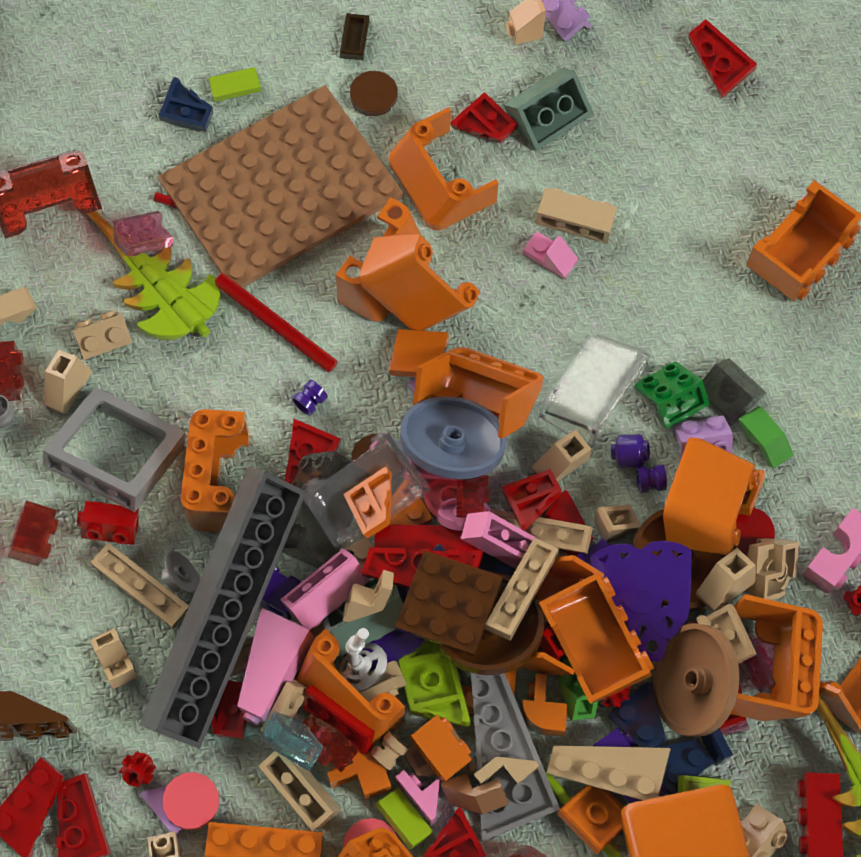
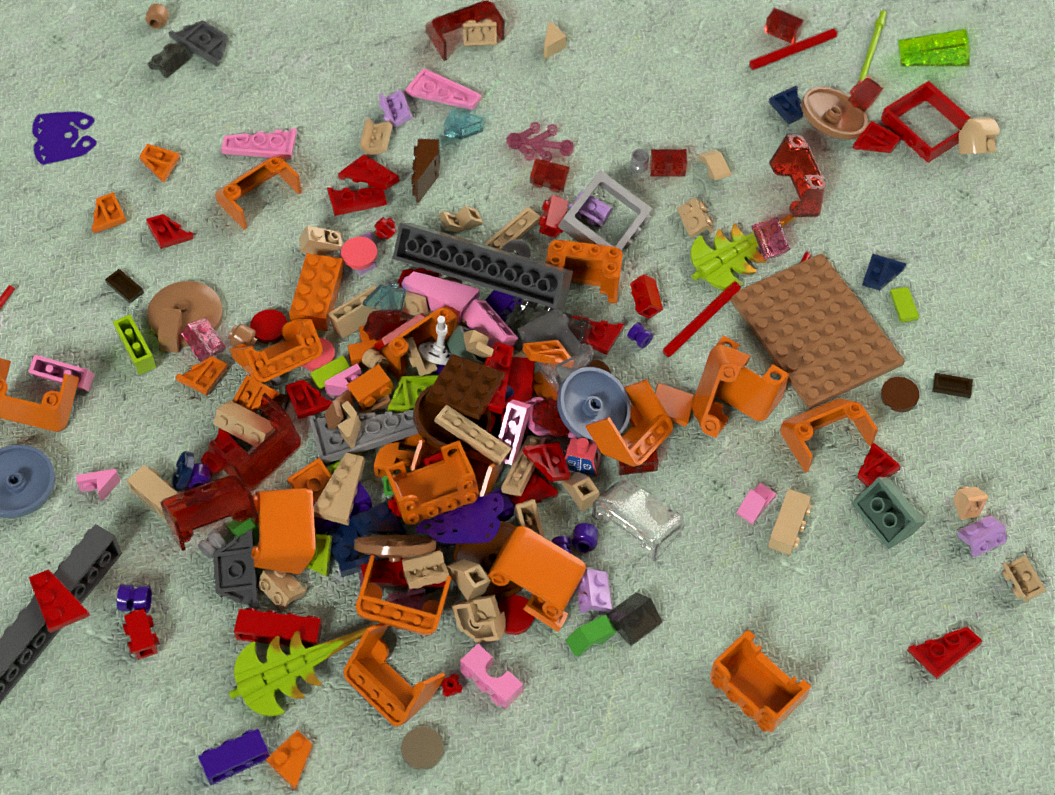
camera: 95 degrees right, 10 degrees down
tan slope [45,349,92,415] -> none
green bracket [634,362,710,429] -> none
none -> coral torso [564,438,602,477]
none -> lavender bracket [568,191,612,227]
none -> red brick [630,274,663,319]

